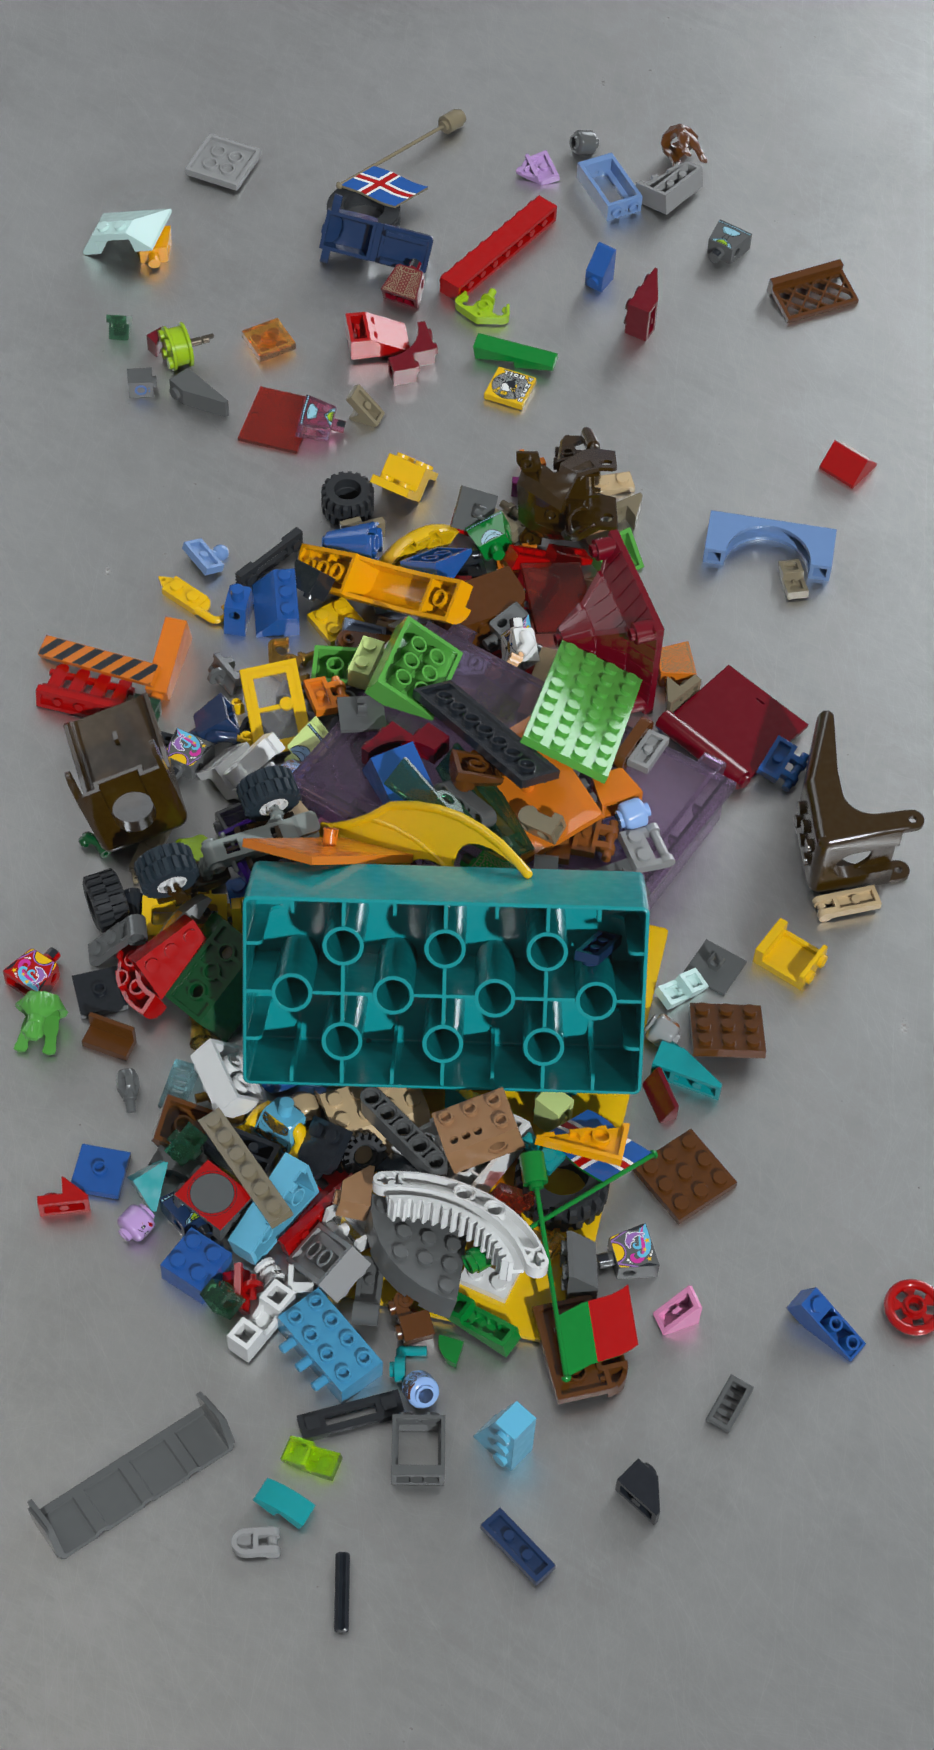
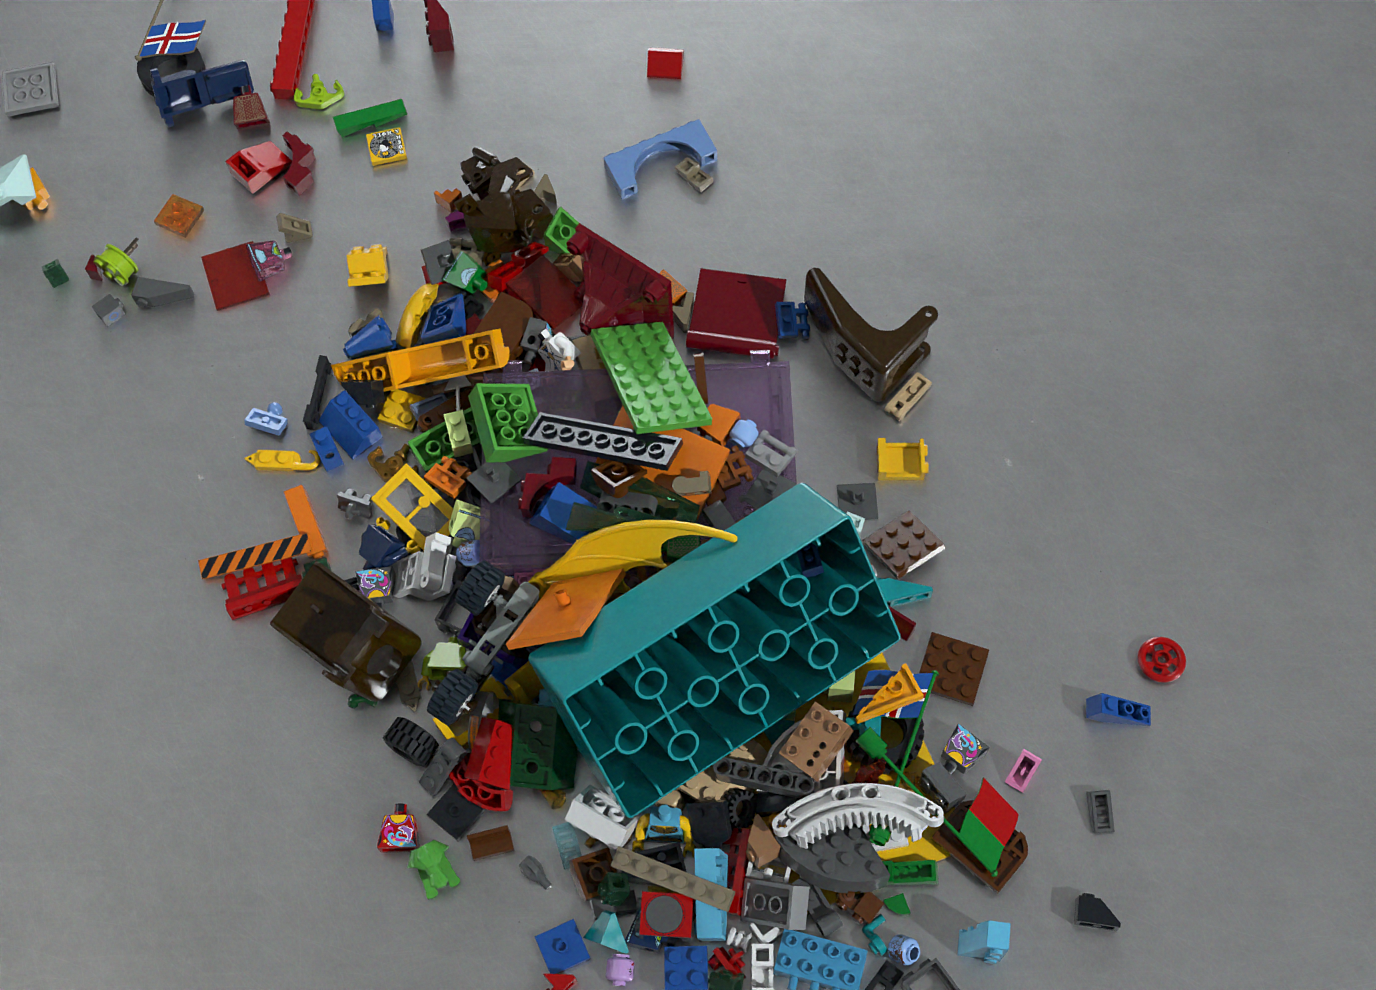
camera: 30 degrees left, 10 degrees up
black cone [124,888,143,915] -> none
black tyre [321,471,374,527] -> none
light grey plate [627,729,669,774] -> none

